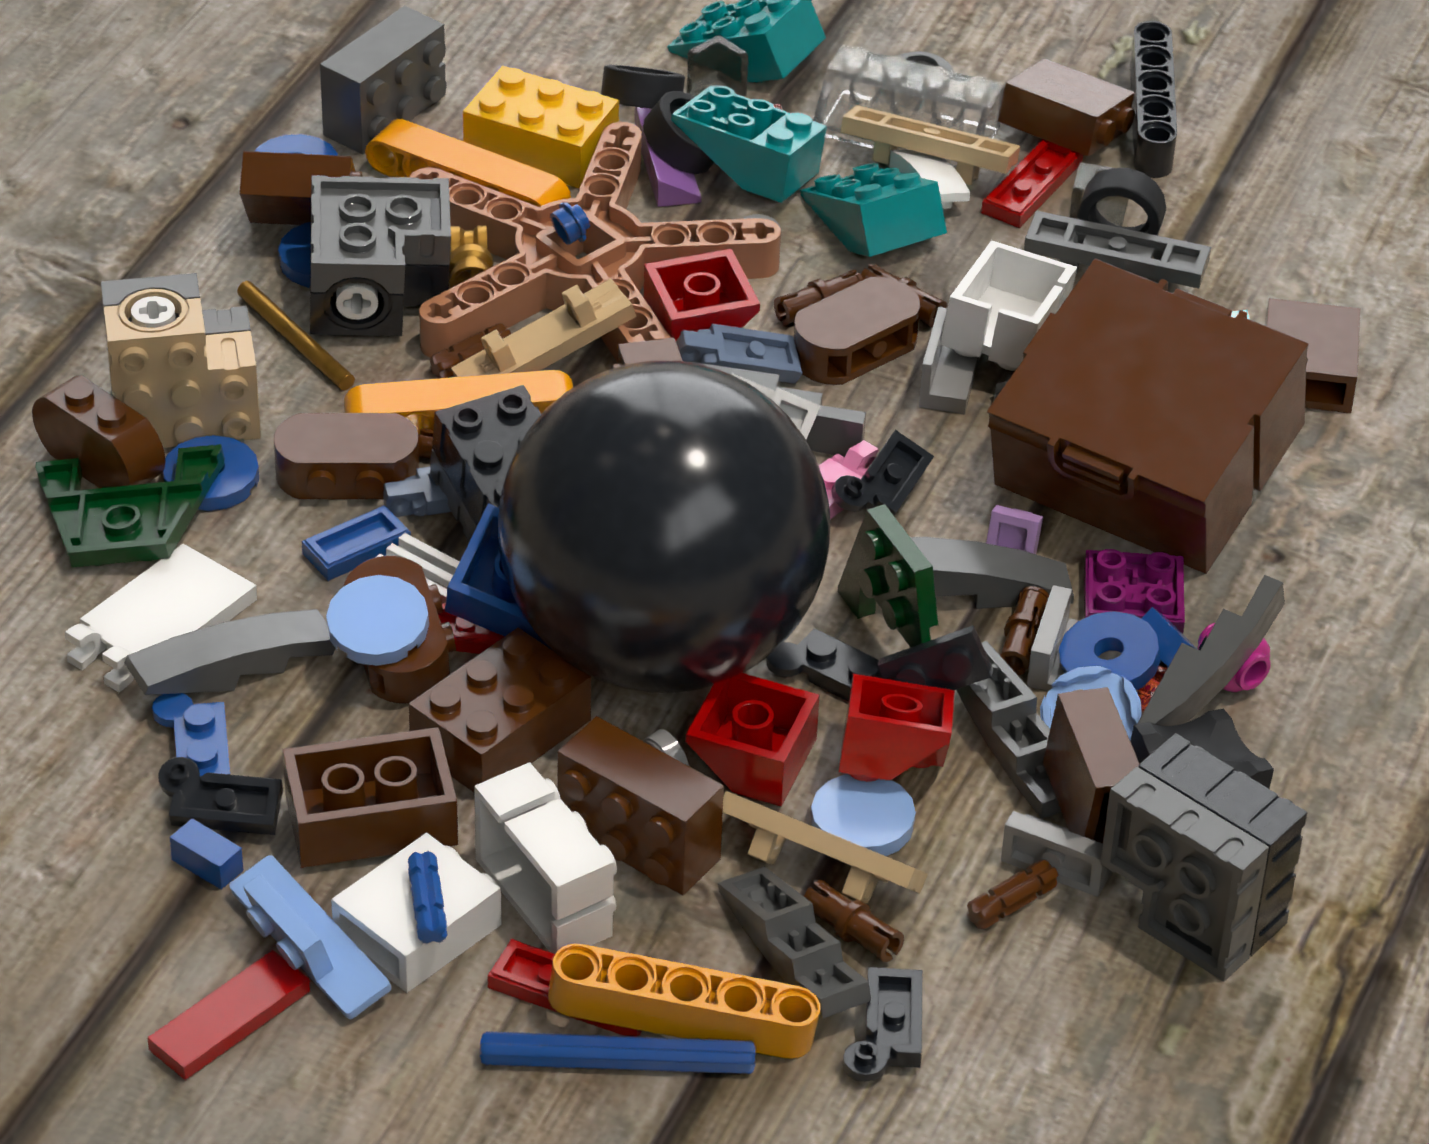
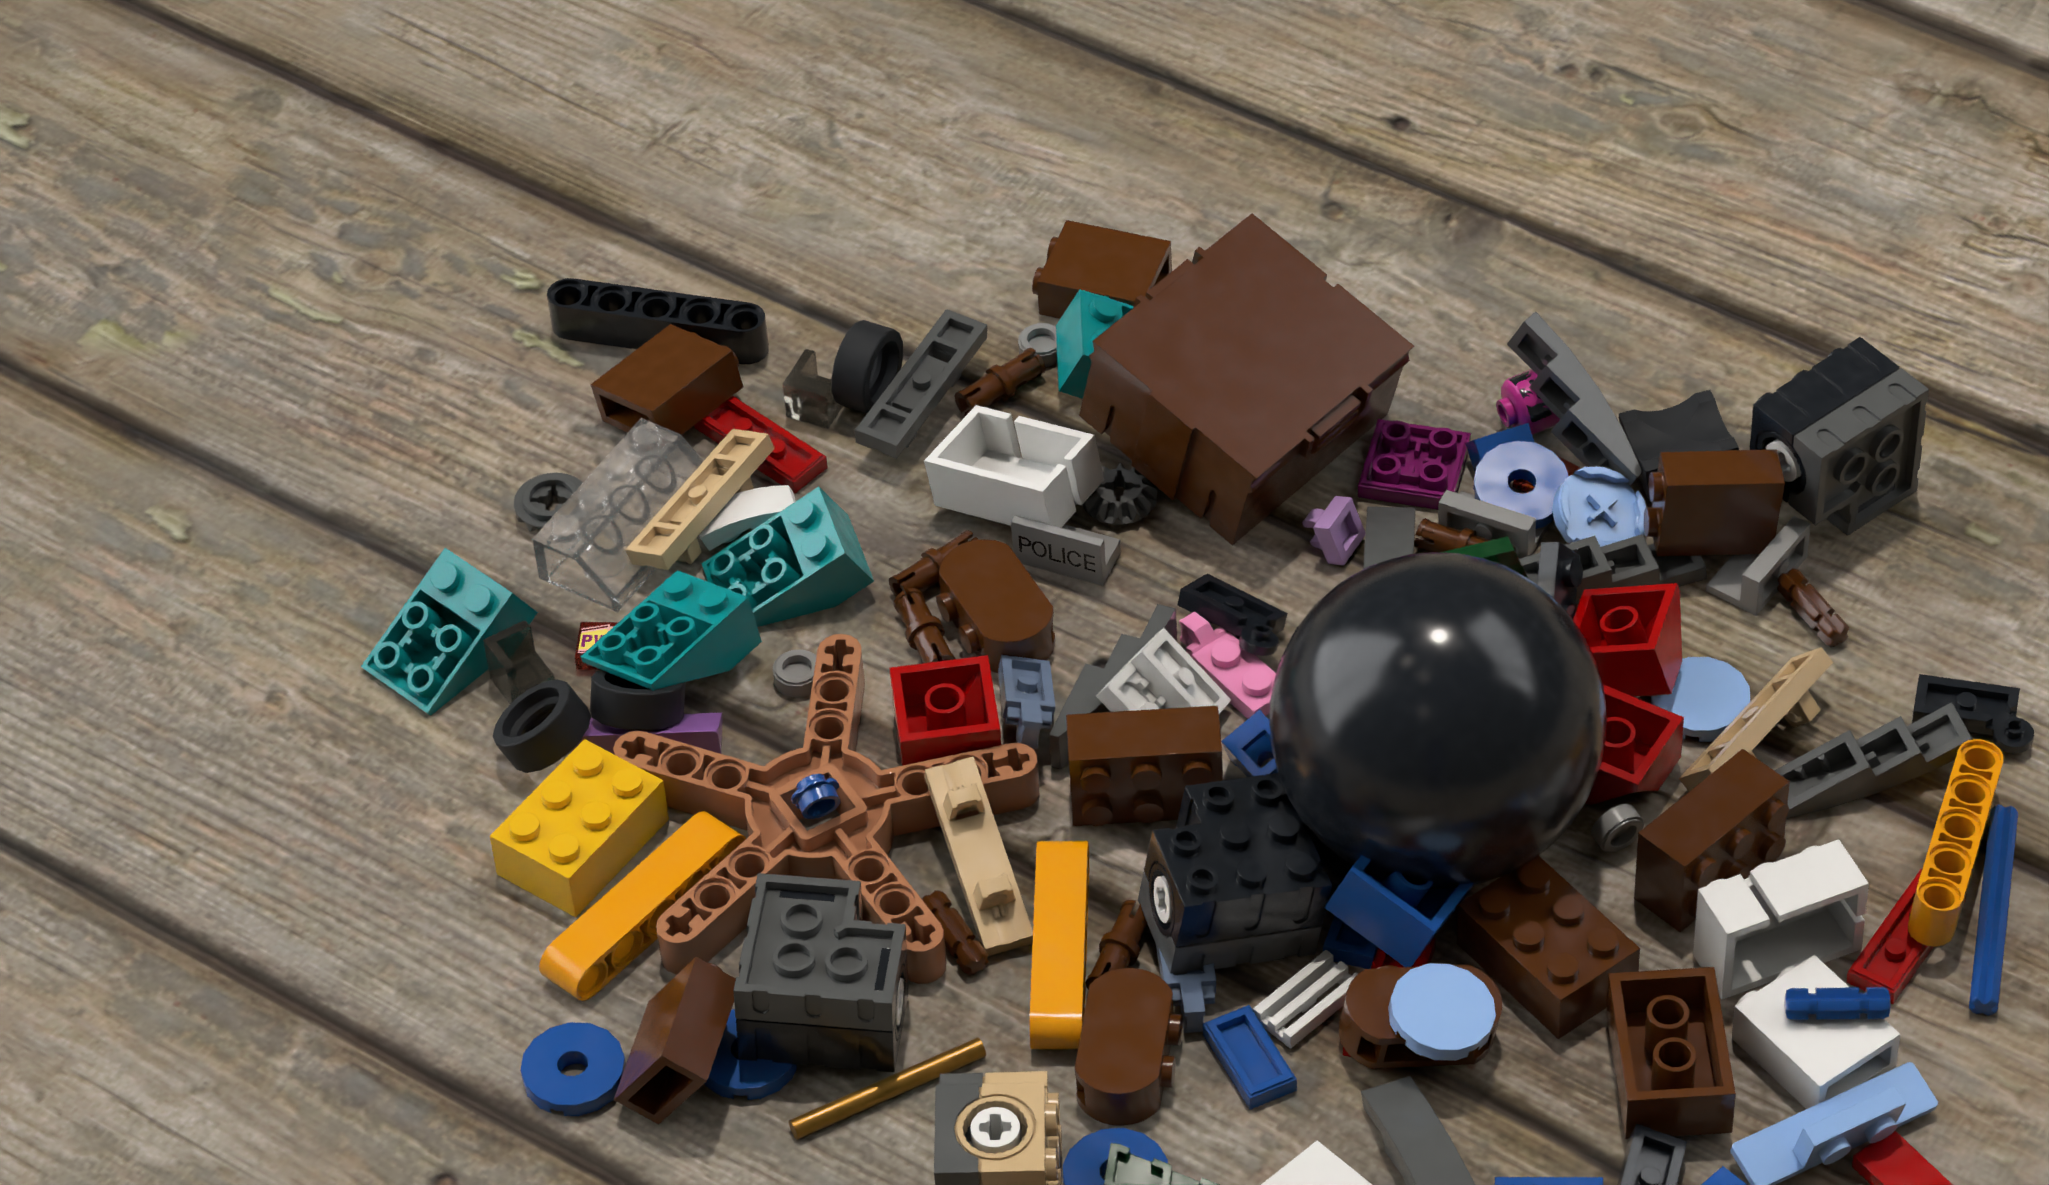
camera: 75 degrees left, 5 degrees up
dark grey piece [320,6,447,155] -> none
reddish brown pin [804,880,904,963] -> none

